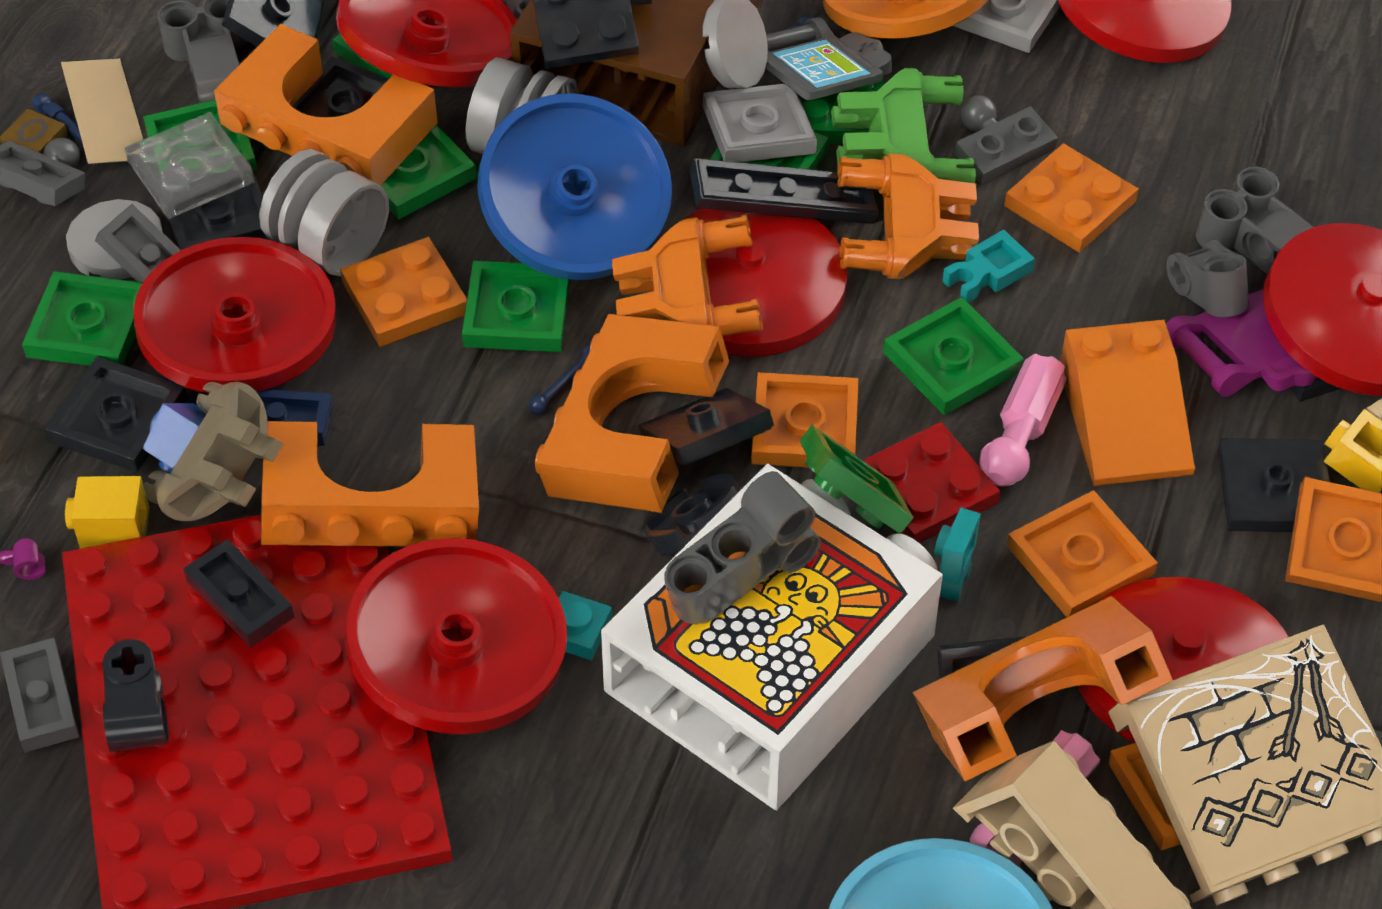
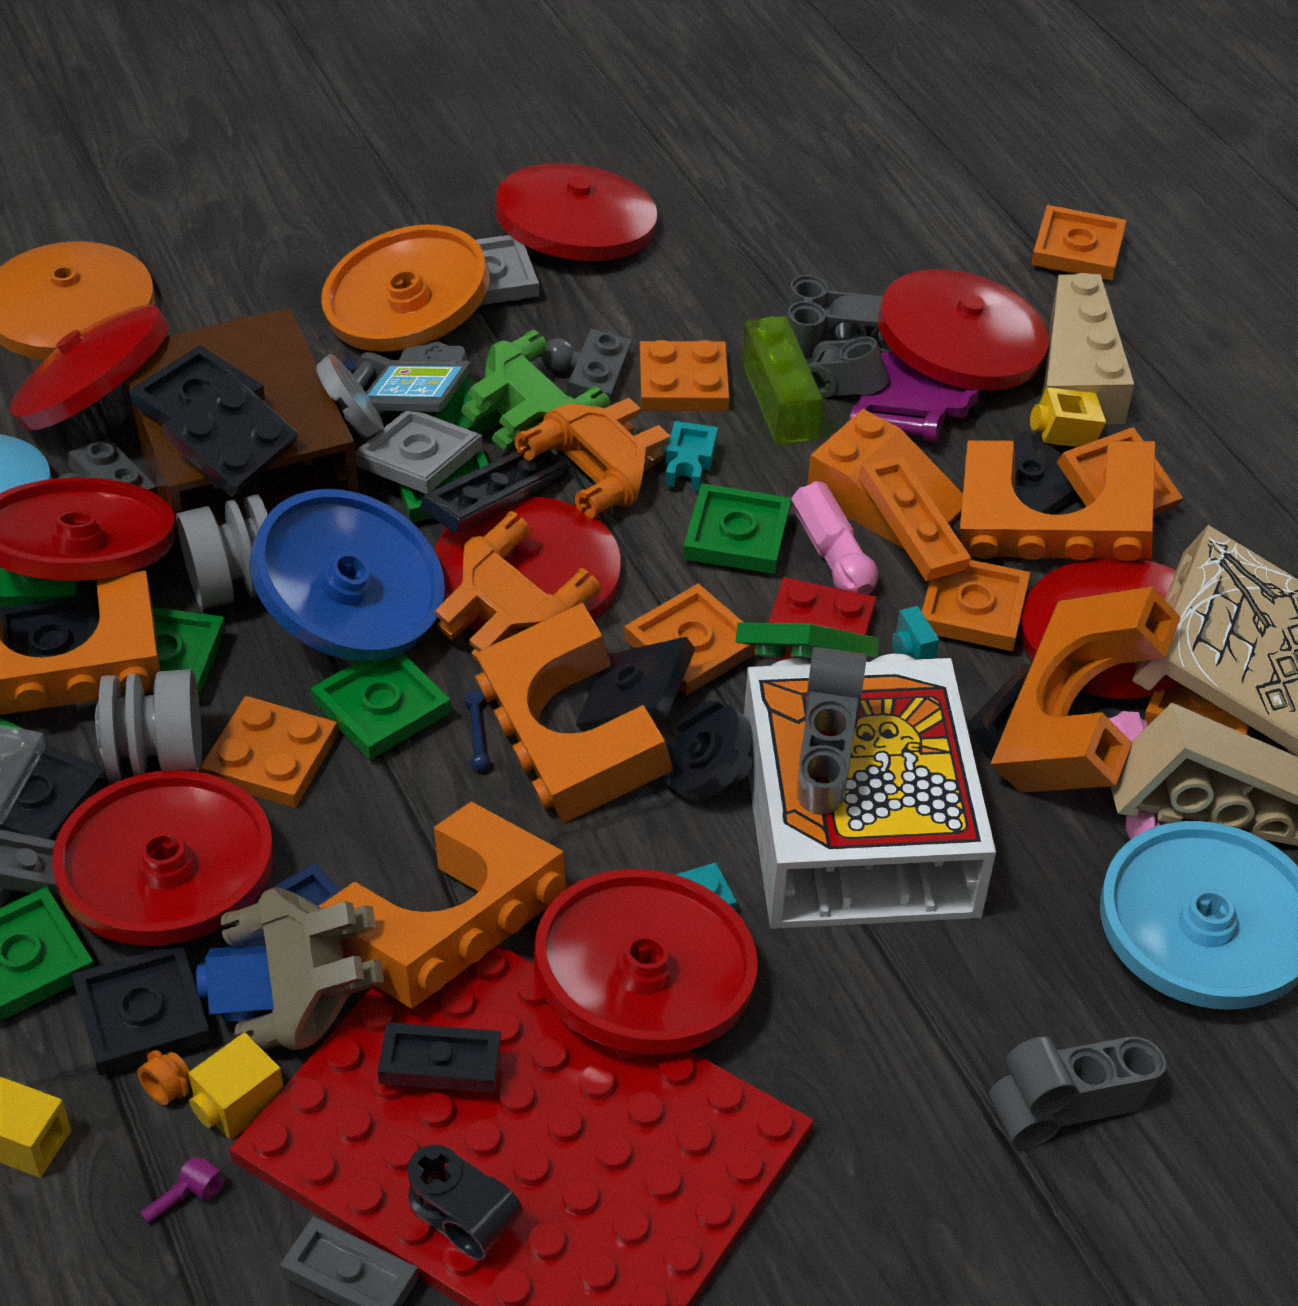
camera: 45 degrees left, 5 degrees down
none -> orange plate [137,1050,190,1105]
none -> clear neon green brick [742,315,823,445]
none -> orange plate [858,456,971,581]
none -> orange arch [960,441,1155,561]

